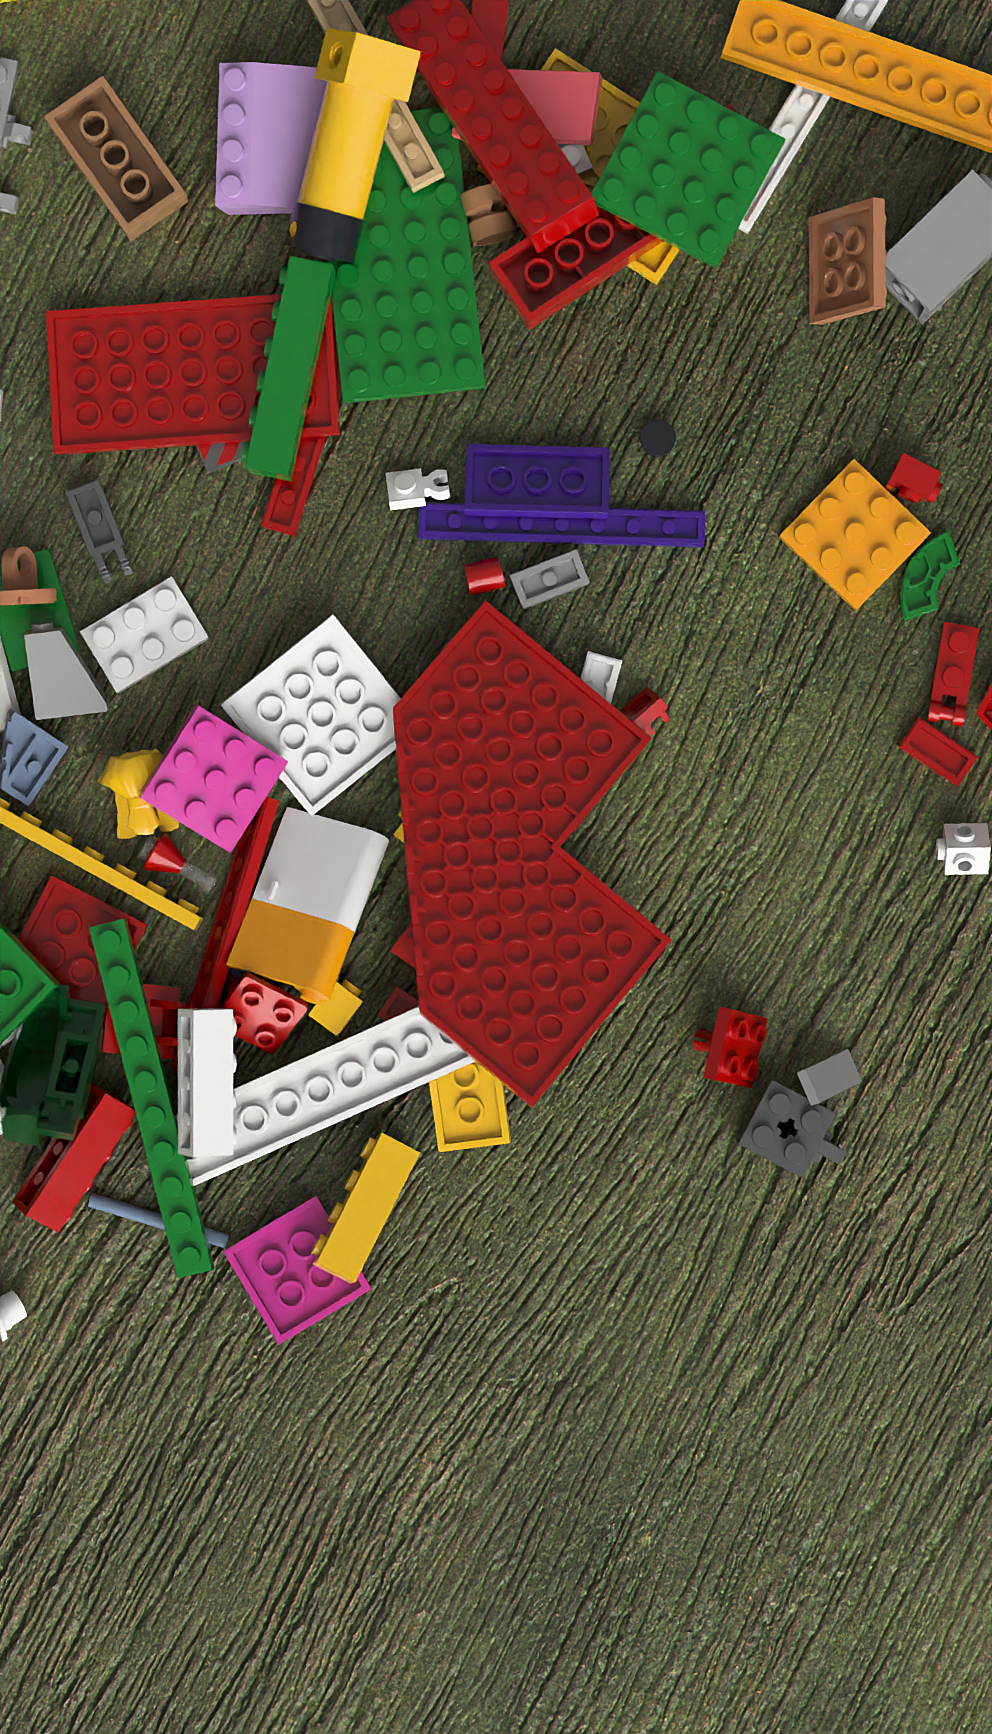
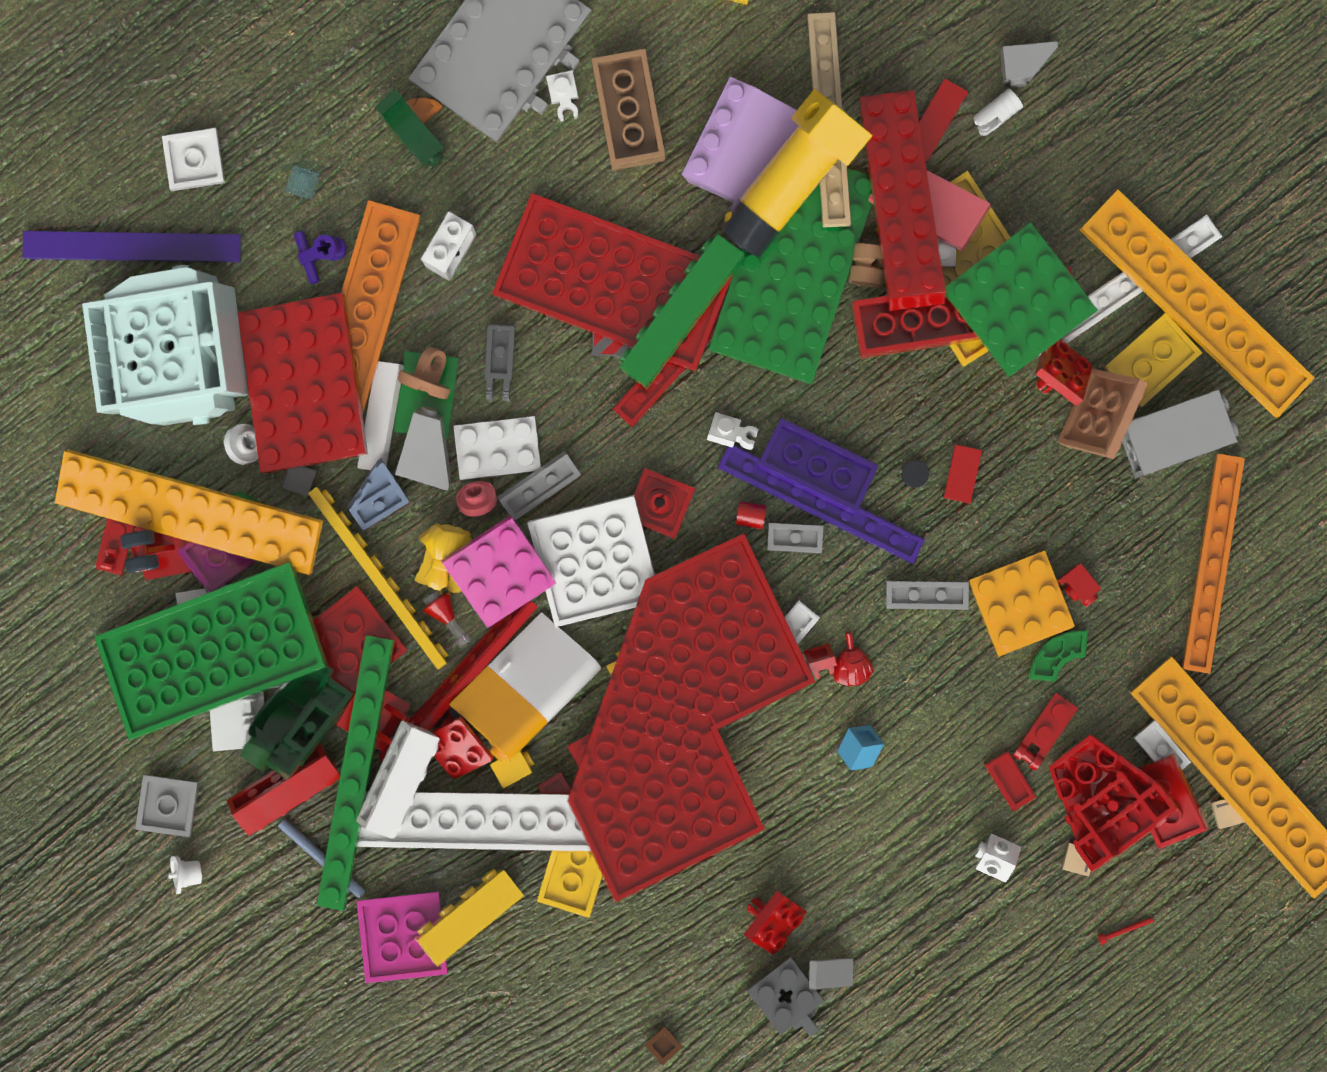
camera: 20 degrees right, 0 degrees up
none -> coral plate [456,481,497,517]
none -> light grey plate [497,451,581,520]
none -> white plate [546,70,578,122]
none -> red plate [634,468,695,539]
none -> reddish brown plate [644,1025,683,1066]
none -> red piece [833,631,874,686]
none -> dark azure panel [838,725,884,770]
none -> light grey plate [886,581,969,610]
none -> red tile [943,445,982,504]
none -> red plate [1035,340,1093,406]
none -> yellow plate [1104,313,1202,408]

